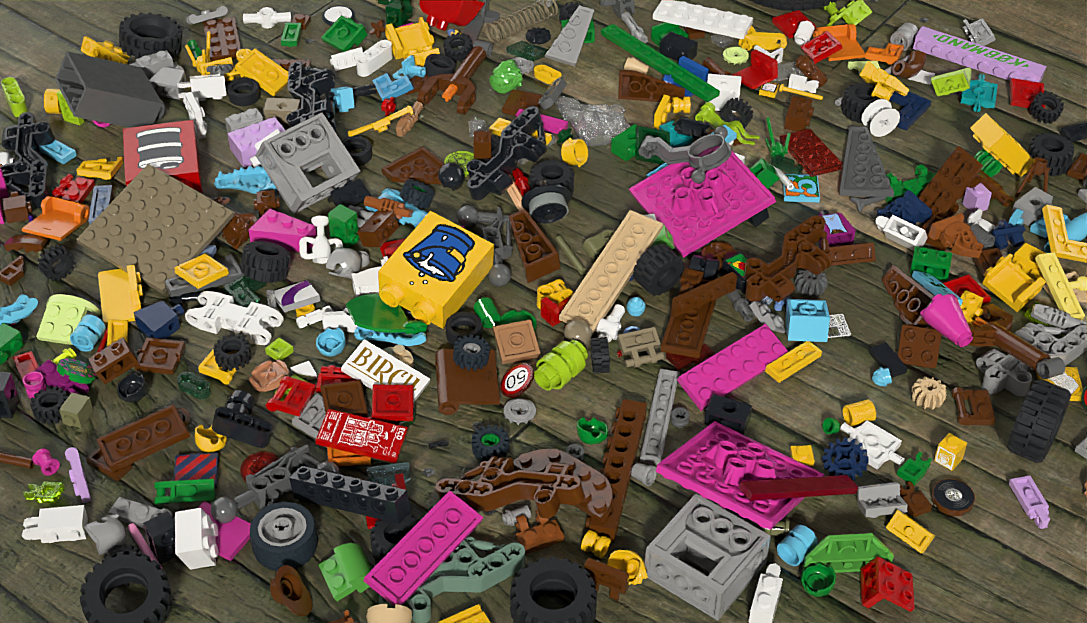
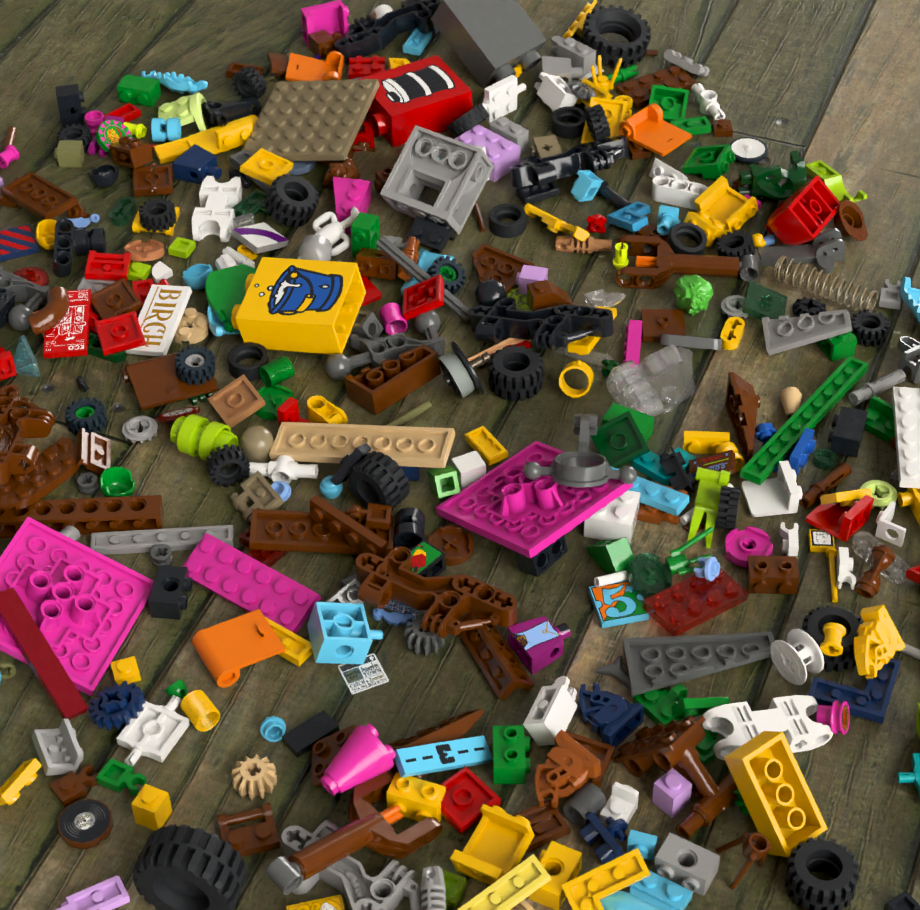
camera: 75 degrees right, 0 degrees up
none -> reddish brown cylinder [28,287,69,335]
none -> medium blue piece [69,214,99,229]
none -> plate [77,428,111,475]
none -> orange door [192,609,286,688]
none -> black piece [201,97,261,127]
none -> black plate [330,443,372,486]
none -> dark grey axle [376,237,470,322]
none -> red piece [403,274,444,321]
none -> black tyre [447,103,490,138]
none -> yellow plate [464,426,508,466]
none -> lavender brick [516,265,548,295]
none -> black tyre [584,104,611,141]
none -> neon yellow pin [613,243,629,269]
none -> orange door [619,103,692,157]
none -> green plate [649,85,689,123]
none -> green plate [671,697,730,718]
none -> reddish brown tile [689,450,736,483]
none -> light blue plate [693,556,720,581]
none -> white piece [702,695,833,760]
none -> dark pink plate [724,527,773,568]
none -> white plate [780,522,799,556]
none -> dark pink piece [816,700,850,735]
none -> yellow plate [820,488,872,507]

